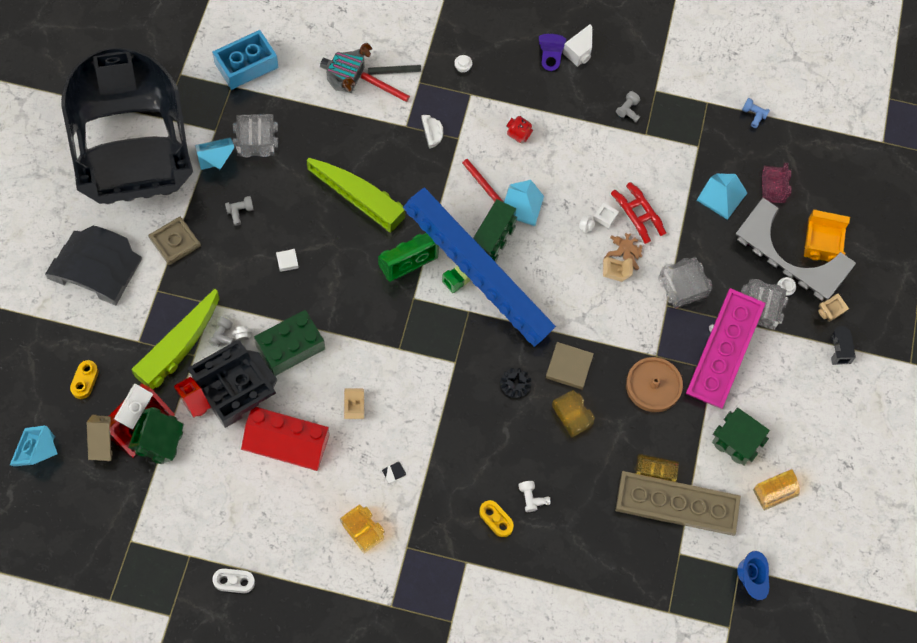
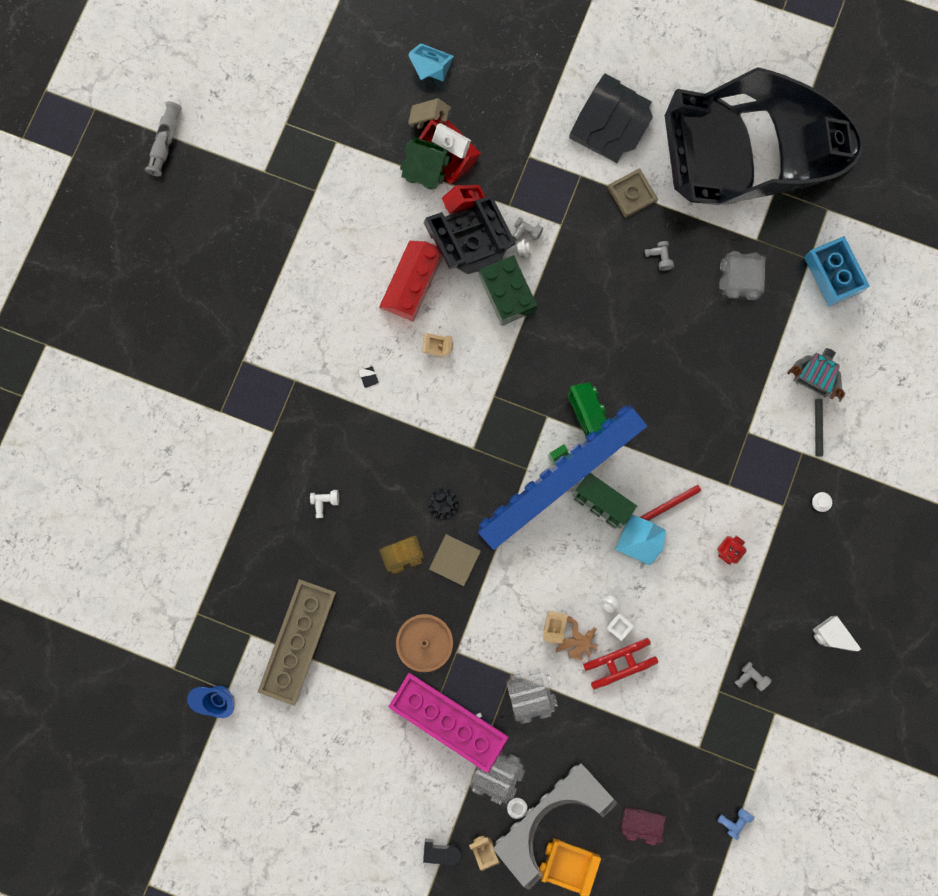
camera: 105 degrees right, 15 degrees up
yellow plate [70,360,99,399] -> none
lime slope [131,289,219,390] -> none
medium azure slope [195,137,234,170] -> none
white plate [213,569,255,593] -> none
white tile [276,249,299,272] -> none
lime slope [307,158,405,233] -> none
clear yellow brick [340,504,385,554] -> none
red bar [361,72,410,102] -> none
white tile [421,115,443,149] -> none
yellow plate [479,500,514,537] -> none
dark purple piece [539,34,566,71] -> none
clear yellow brick [635,454,678,482] -> none
medium azure slope [697,173,747,220] -> none
dark green brick [712,407,770,466] -> none
clear yellow brick [753,469,800,511] -> none

